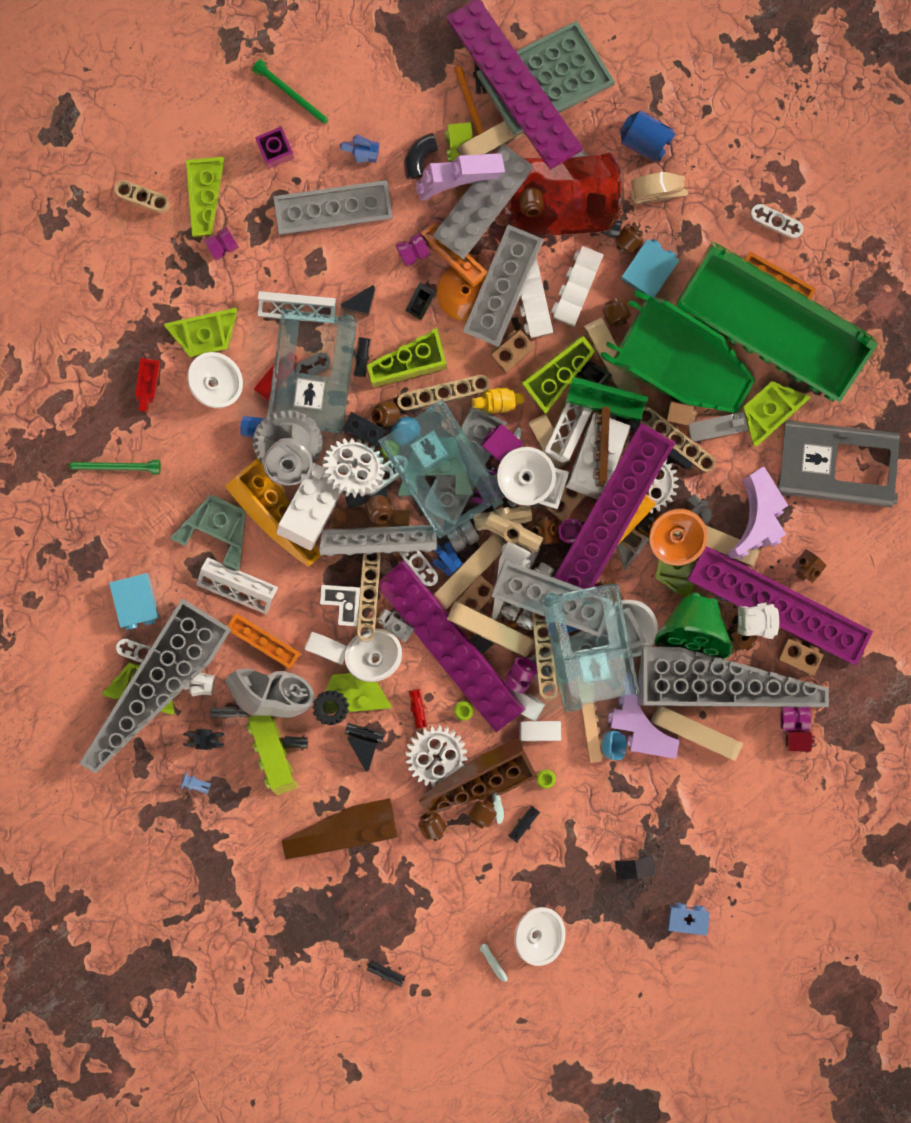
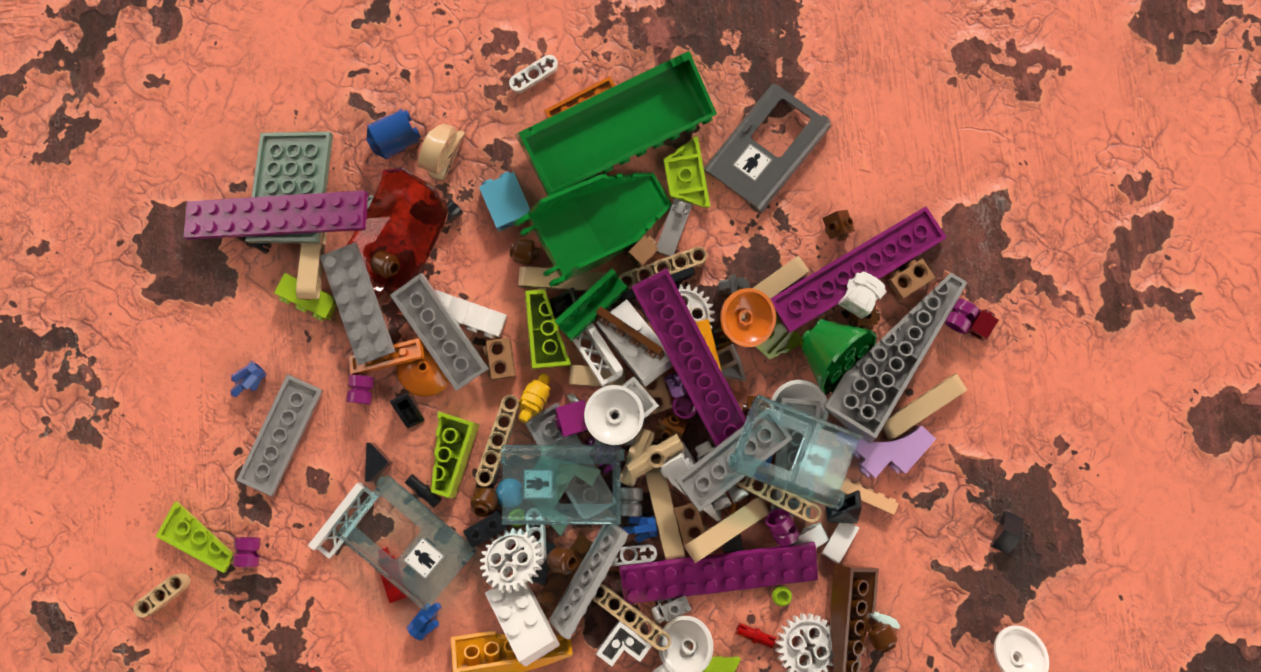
camera: 55 degrees left, 5 degrees down
lime wing [164,308,238,358] -> none
white dish [187,352,243,408] -> none
green piece [251,58,328,124] -> none
light grey piece [253,410,322,486] -> none
magenta head [255,126,294,169] -> none
dark grey beam [296,353,331,379] -> none
black cylinder [404,132,438,180] -> none
lavender arch [416,153,505,201] -> none
orange piece [455,65,484,135] -> none
black pin [508,805,541,843] -> none
lime plate [537,769,556,789] -> none
white brick [551,246,604,327] -> none
dark azure hair [601,730,627,760] -> none
reddish brown head [615,225,643,254] -> none
medium blue brick [667,903,710,936] -> none
lavender arch [727,467,788,559] -> none
none -> medium lavender beam [664,373,687,397]
none -> black slope [826,490,862,524]

